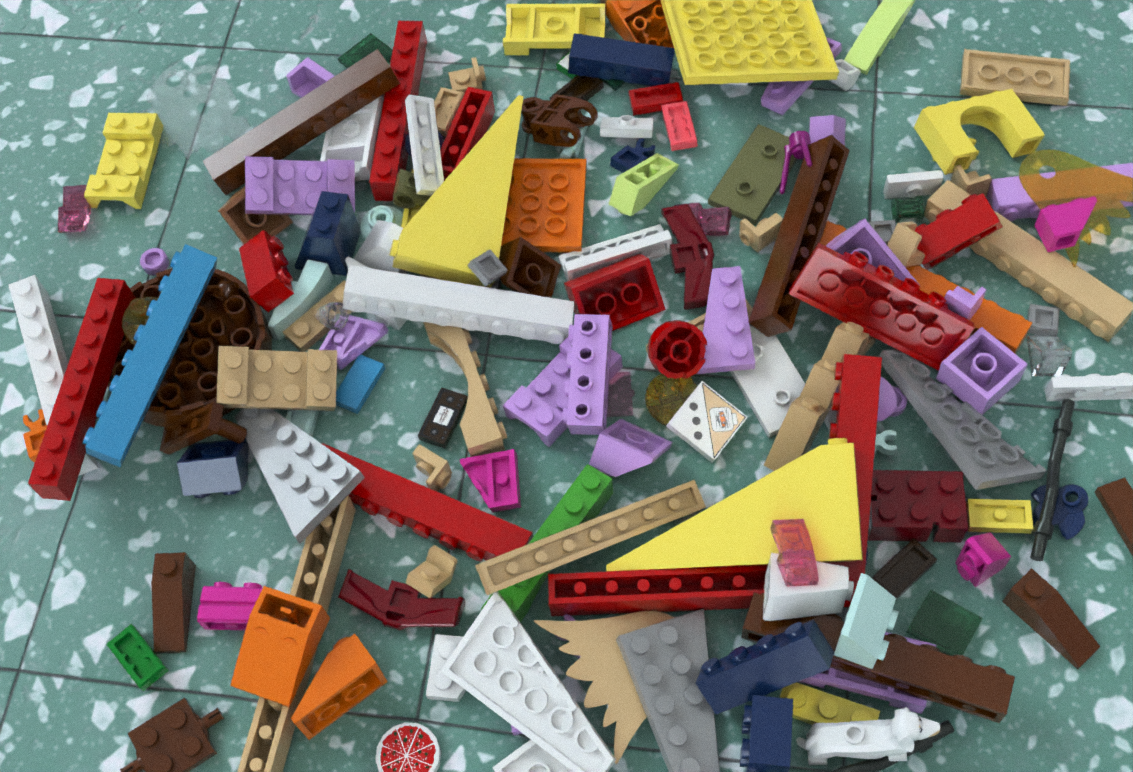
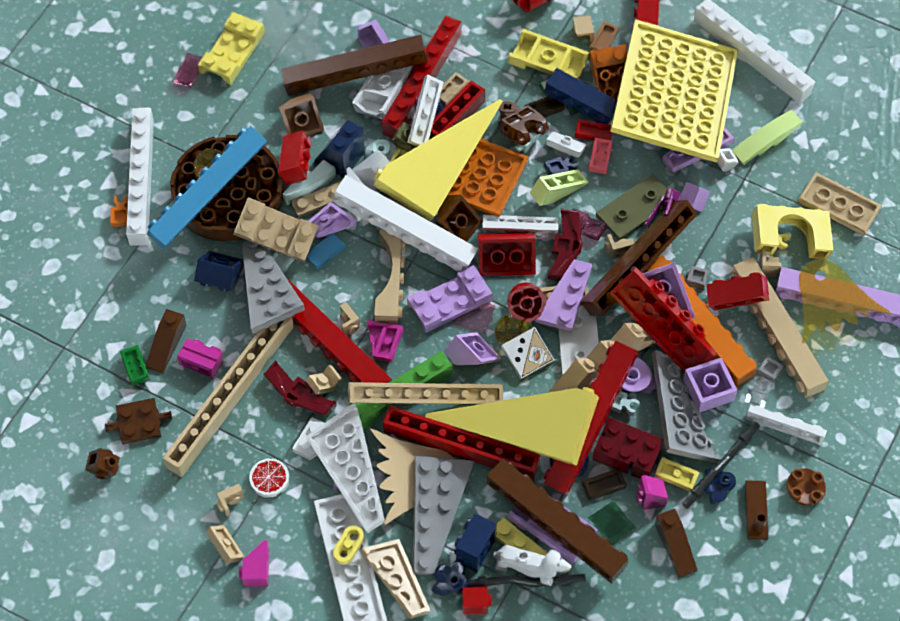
camera: 15 degrees right, 0 degrees up
red brick [28,278,136,501] -> none
lavender tile [140,248,169,275] -> none
reddish brown piece [159,402,247,455] -> none
orange slope [230,586,330,708] -> none
lavender piece [245,156,355,215] -> none
orange slope [291,634,388,740] -> none
clear bar [316,302,353,330] -> none
clear green piece [338,33,393,68] -> none
tile [418,387,468,449] -> none
tan bracket [448,57,486,93] -> none
light grey tile [468,249,508,287] -> none
lavender brick [563,314,613,435] -> none
dark blue brick [696,619,834,715] -> none
white slope [763,552,854,621] -> none
clear pink slope [770,519,819,586] -> none
light aqua slope [834,573,899,669] -> none
white plate [883,170,943,199] -> none
tan panel [887,221,925,267] -> none
clear green bush [891,196,924,223] -> none
lavender panel [944,286,987,320] -> none
dark pink slope [1034,196,1097,252] -> none

